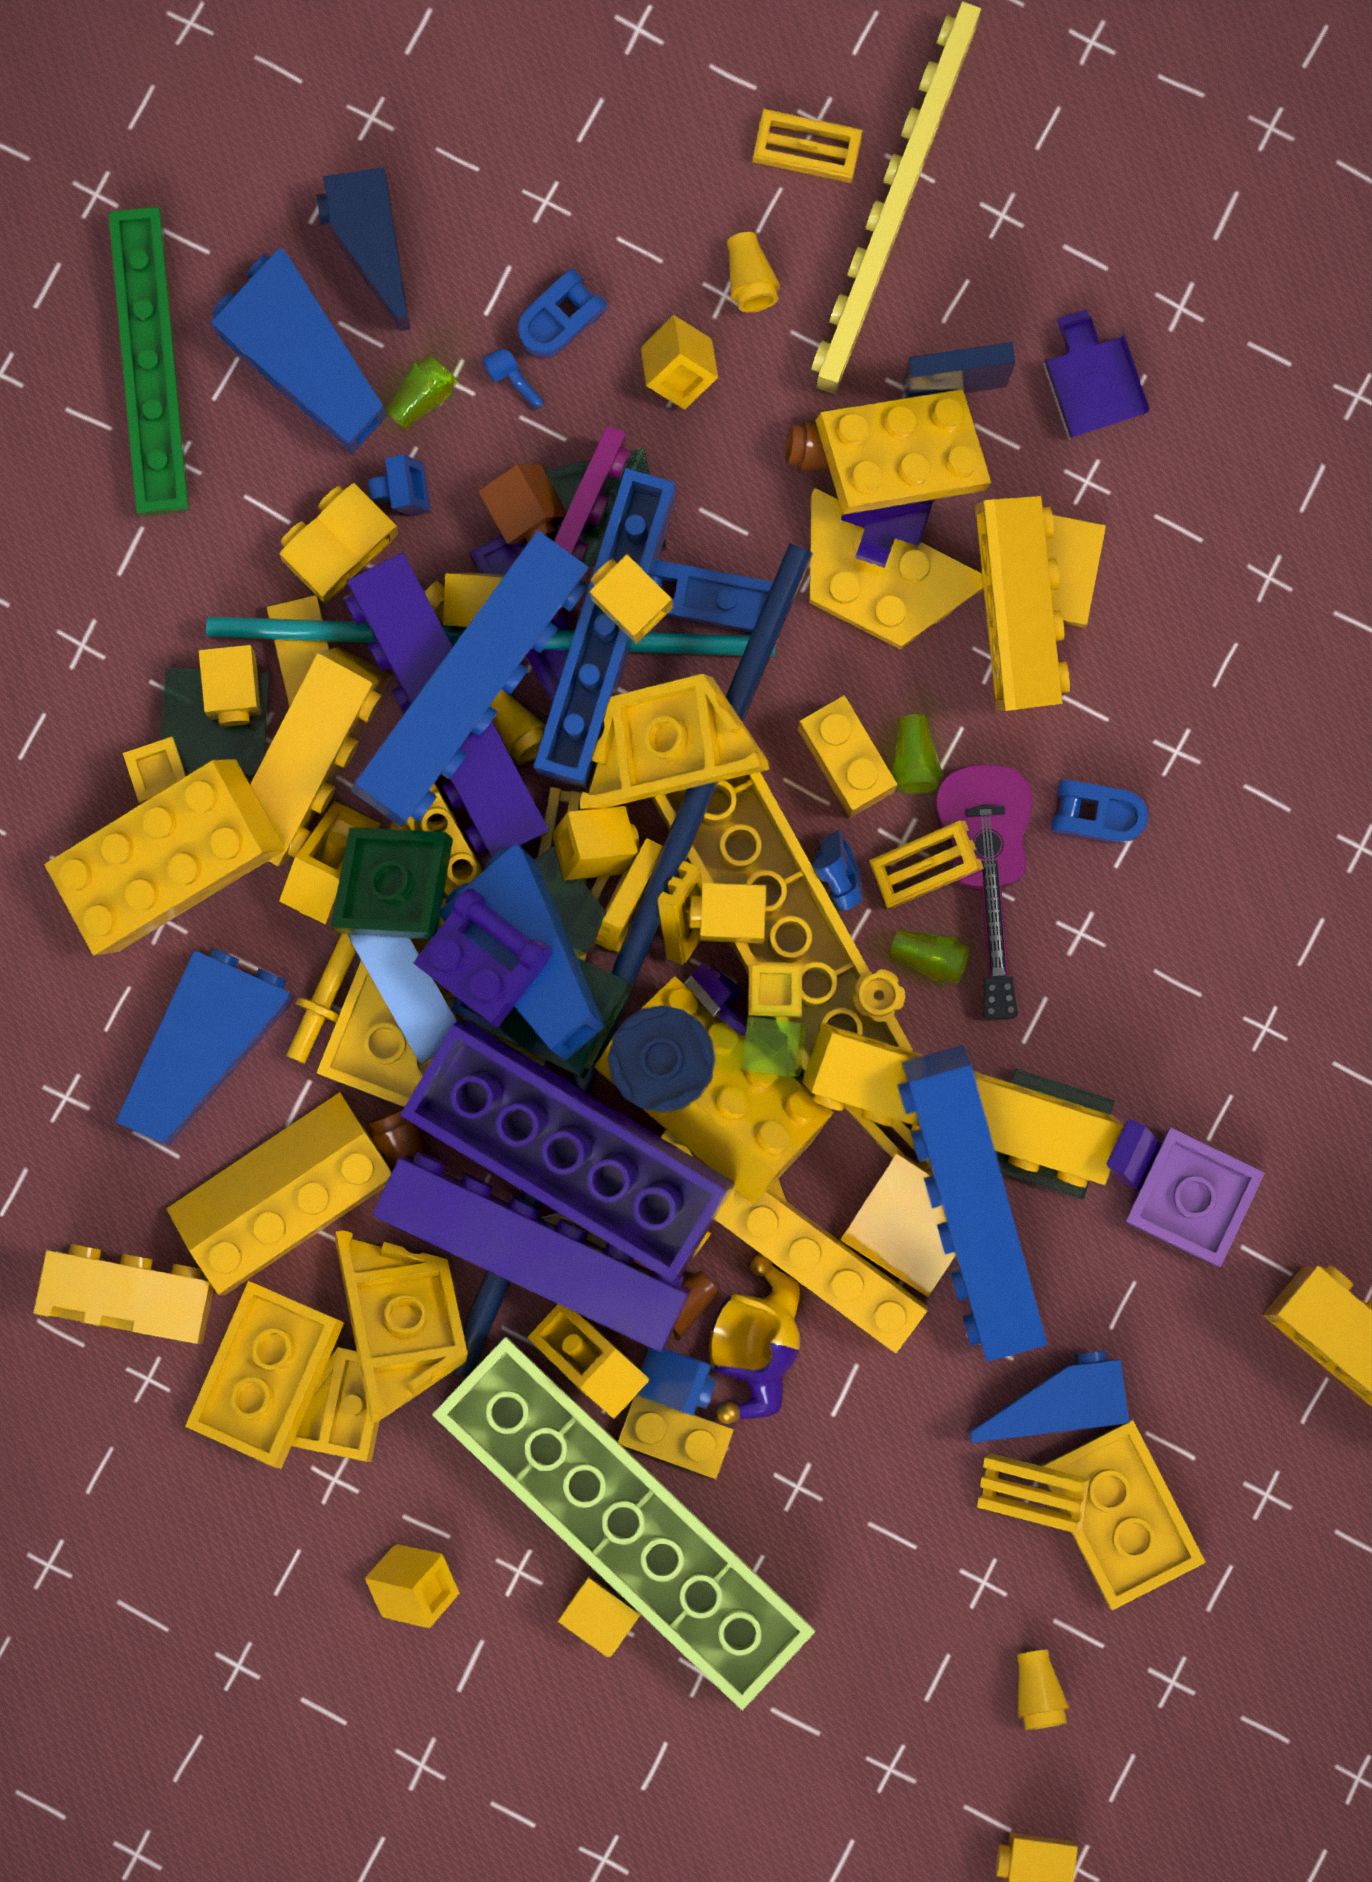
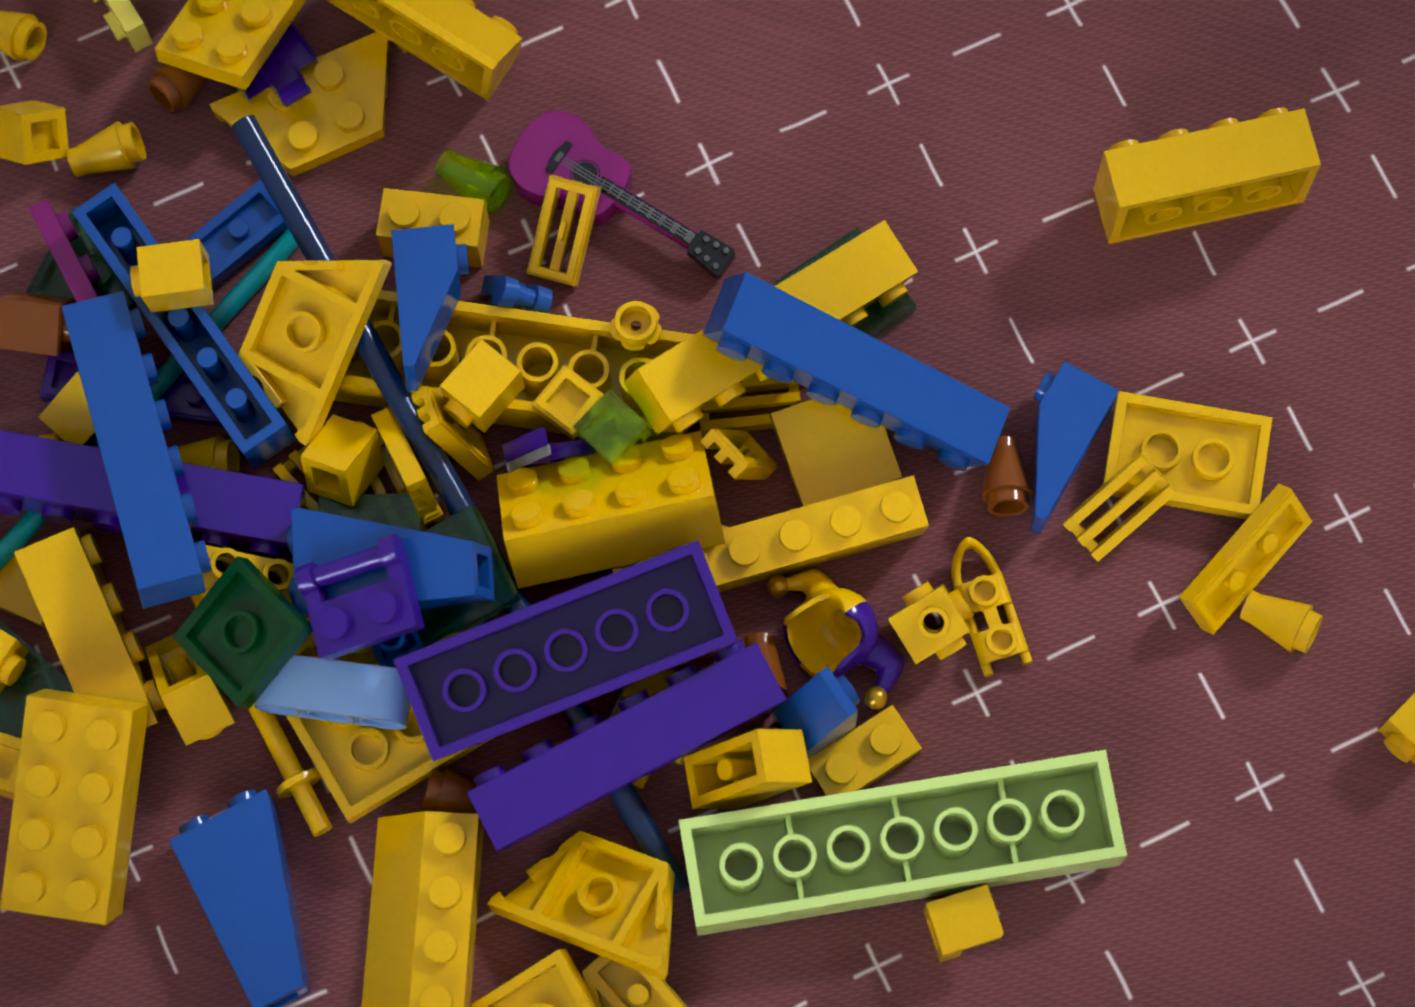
camera: 45 degrees left, 10 degrees down
dark blue tile [608,1005,716,1113] -> none
clear neon green cone [890,928,970,986] -> none
blue plate [1050,780,1148,843] -> none
dark purple tile [1106,1119,1161,1191] -> none
medium lavender plate [1124,1127,1265,1268] -> none
none -> yellow cone [67,121,146,178]
none -> blue slope [391,224,469,392]
none -> yellow tile [700,428,778,480]
none -> yellow brick [888,581,974,664]
none -> yellow piece [951,537,1033,678]
none -> dark orange cone [981,436,1033,517]
none -> yellow tile [1179,483,1313,635]

